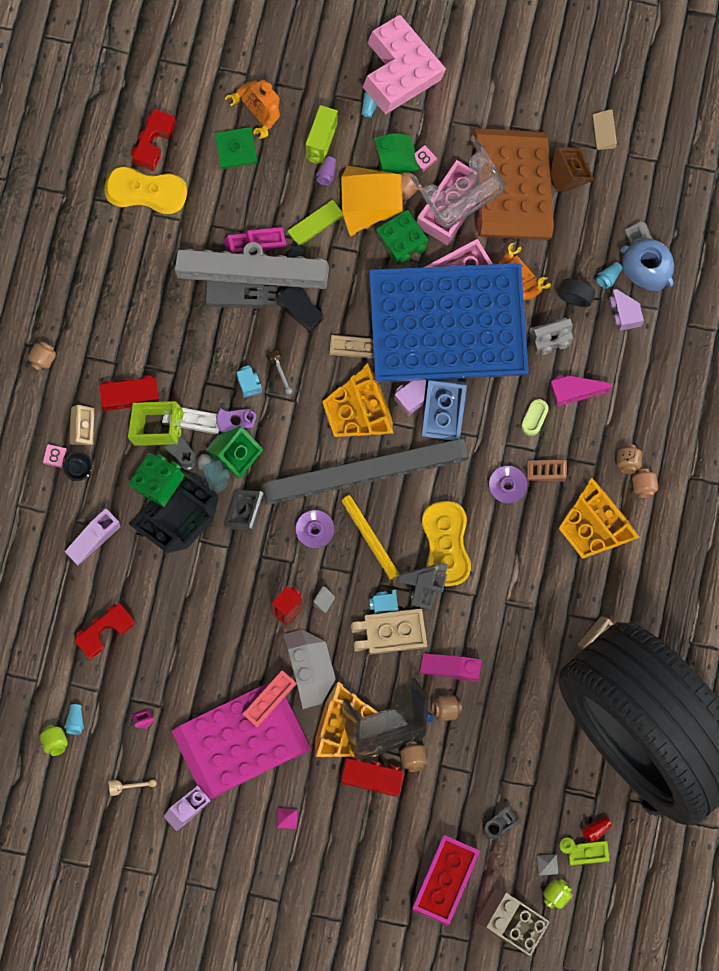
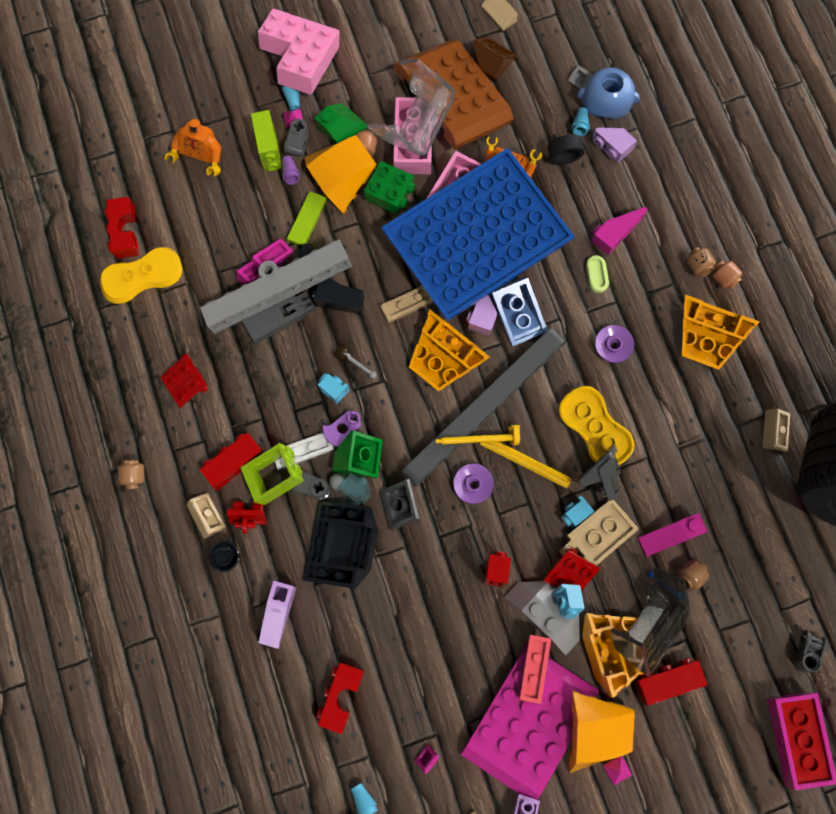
camera: 25 degrees left, 0 degrees up
bright pink tile [43,444,67,468] -> none
green brick [128,453,185,507] -> none
green plate [215,127,258,170] -> none
light grey slope [313,587,335,613] -> none
medium nougat head [400,742,427,772] -> none
bright pink tile [415,146,437,172] -> none
nougat slope [527,460,567,482] -> none
light grey brick [529,317,573,355] -> none
none -> red hinge [160,354,208,408]
none -> red hips [227,501,266,534]
none -> dark pink slope [283,109,303,129]
none -> dark grey piece [284,119,309,157]
none -> yellow piece [435,425,520,445]
none -> red hinge [543,547,601,591]
none -> medium azure brick [552,584,585,619]
none -> light orange wedge [568,690,635,773]

